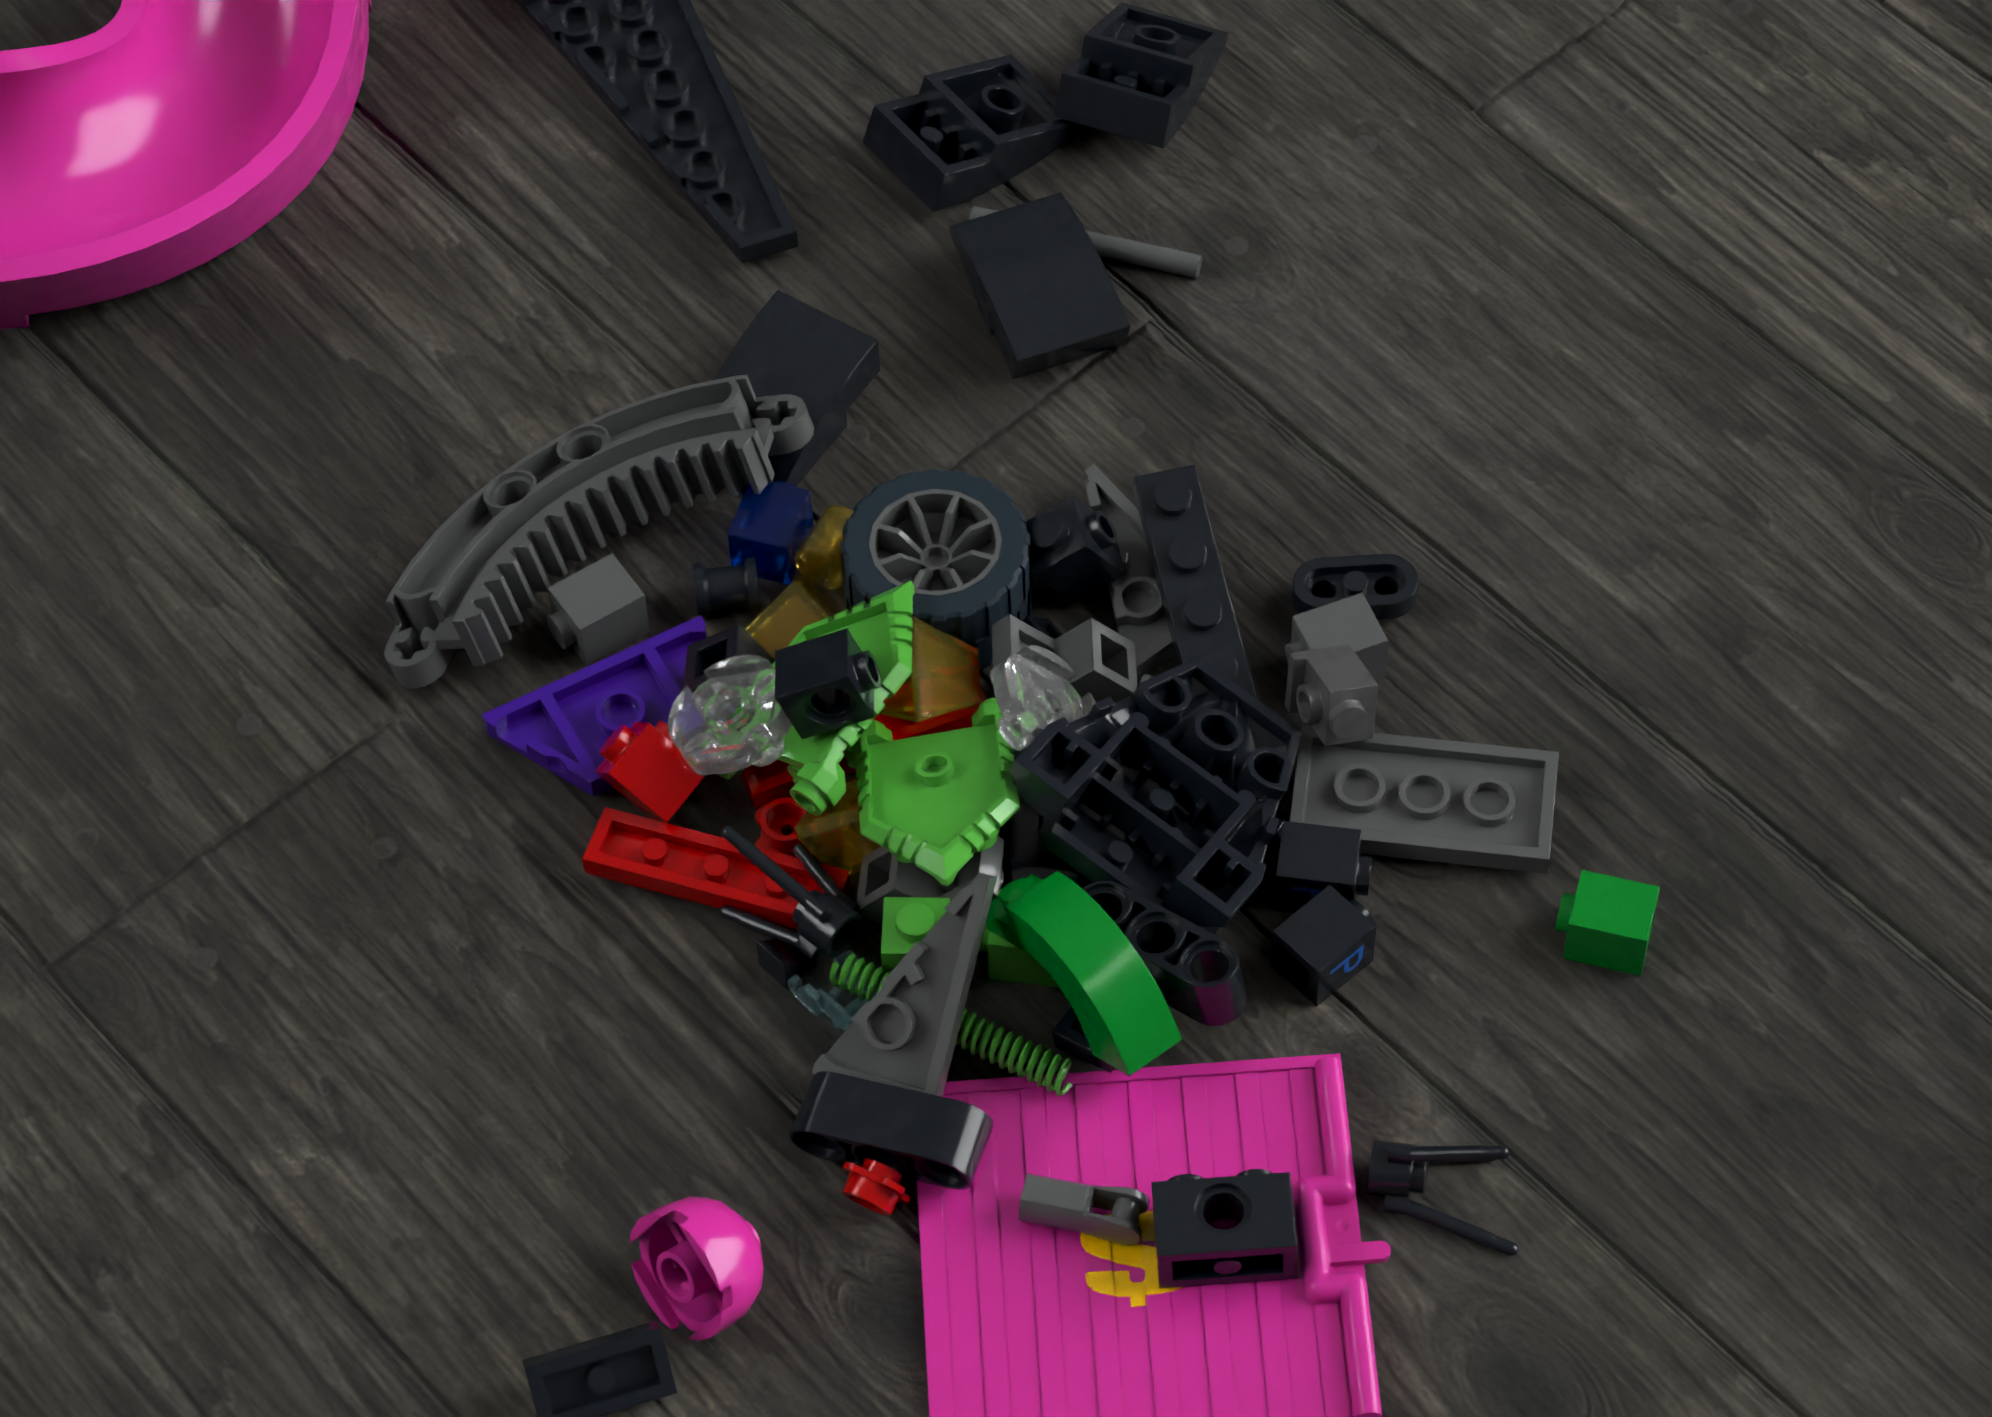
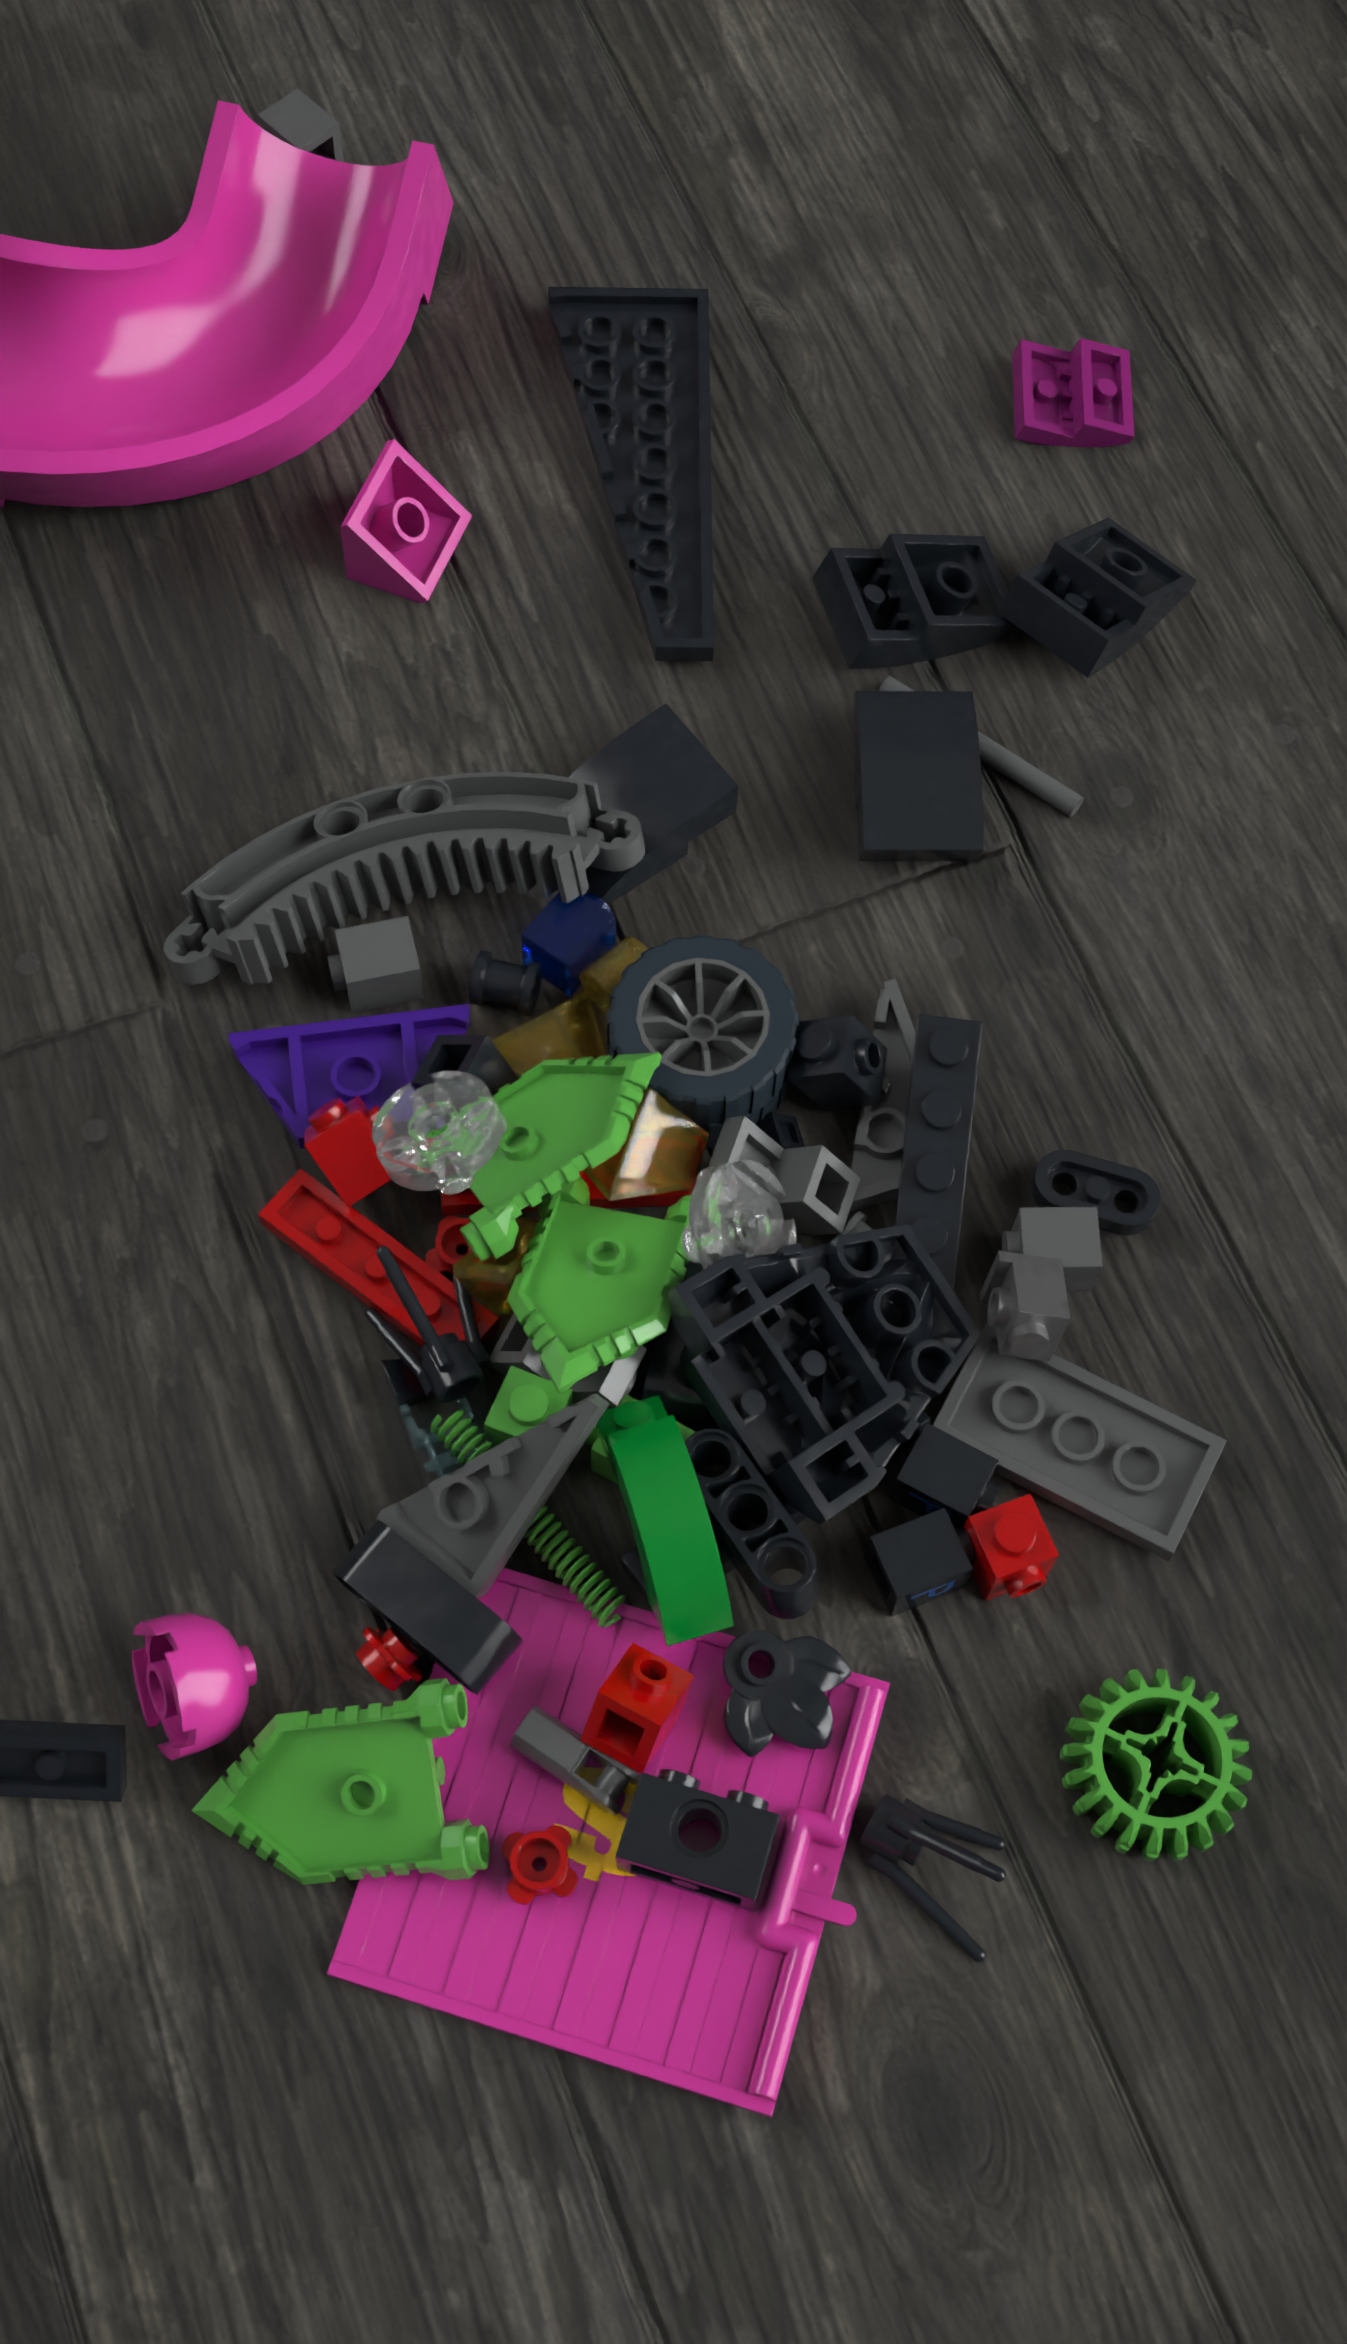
camera: 15 degrees right, 10 degrees up
black brick [775,628,881,739] -> none
green brick [1555,870,1660,976] -> none
none -> bright green shield [191,1678,490,1885]
none -> dark pink slope [340,439,472,603]
none -> red plate [501,1825,578,1905]
none -> red brick [580,1643,695,1774]
none -> black plate [722,1630,851,1757]
none -> red brick [964,1493,1059,1601]
none -> bright green gear [1060,1668,1253,1862]

